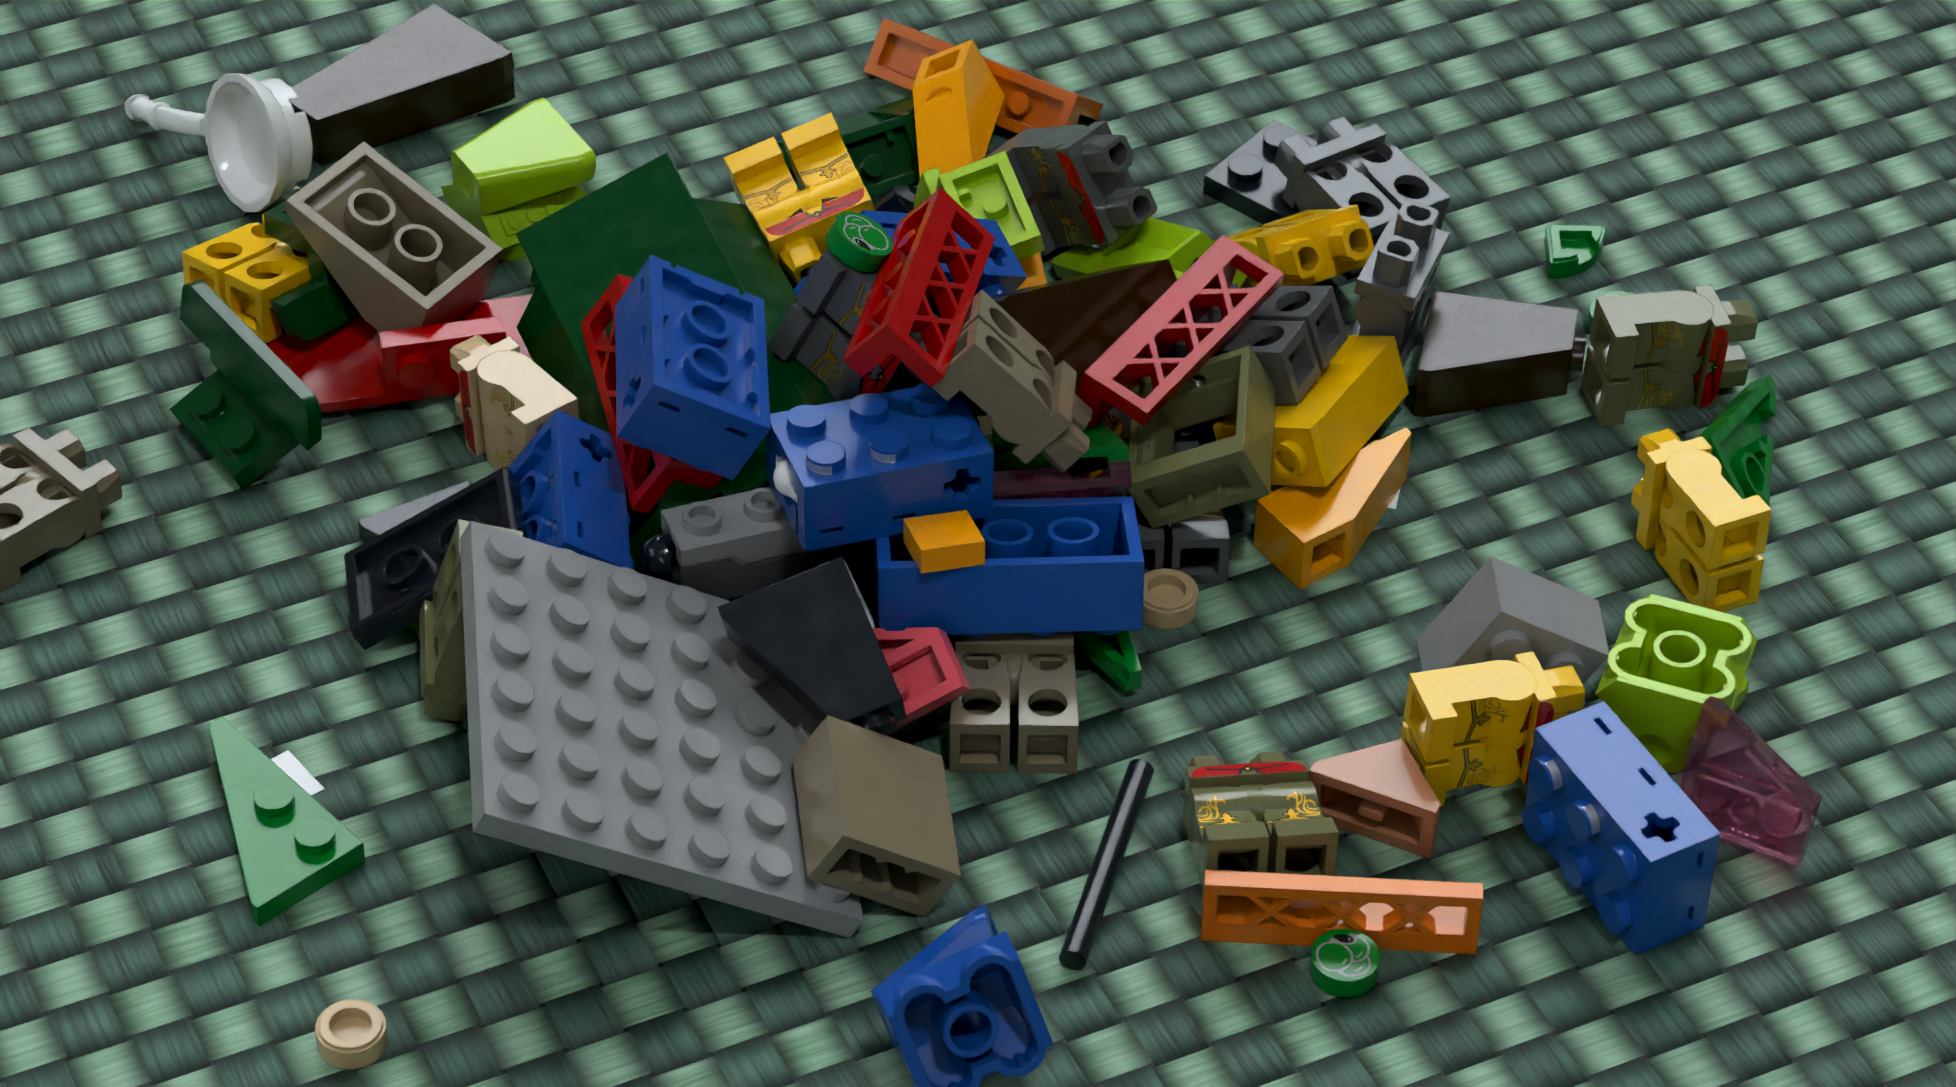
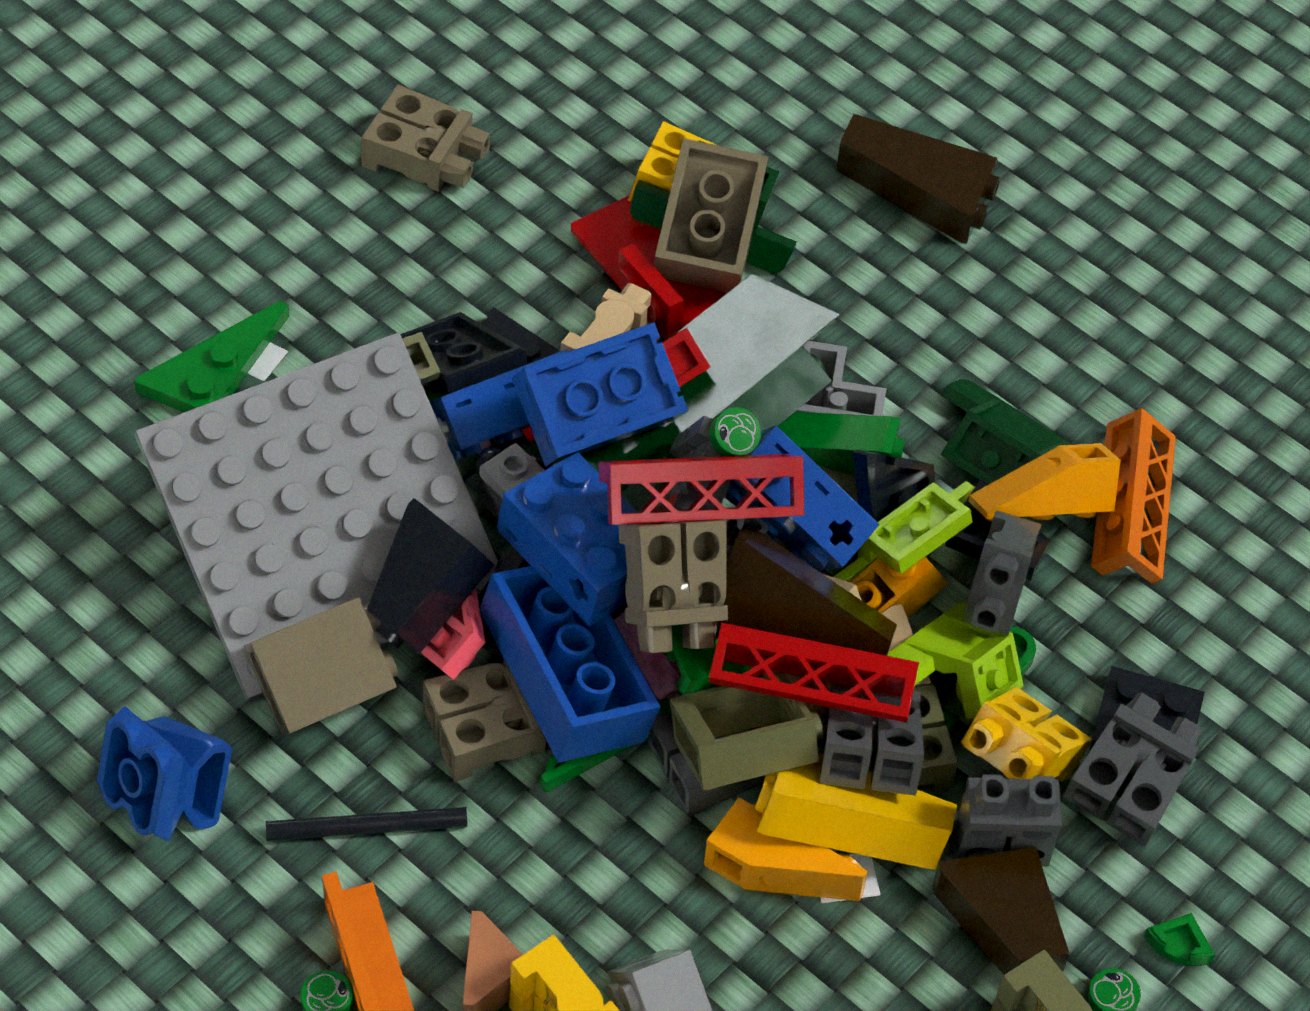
camera: 65 degrees right, 10 degrees up
white piece [124,73,313,212] -> none
dark green plate [169,280,322,490] -> none
tan tile [315,999,388,1069] -> none
lime piece [441,97,596,261] -> none
yellow hips [724,113,875,285] -> none
light orange tile [903,510,985,574] -> none
tan tile [1143,568,1199,629] -> none
olive hips [1183,751,1339,897] -> none

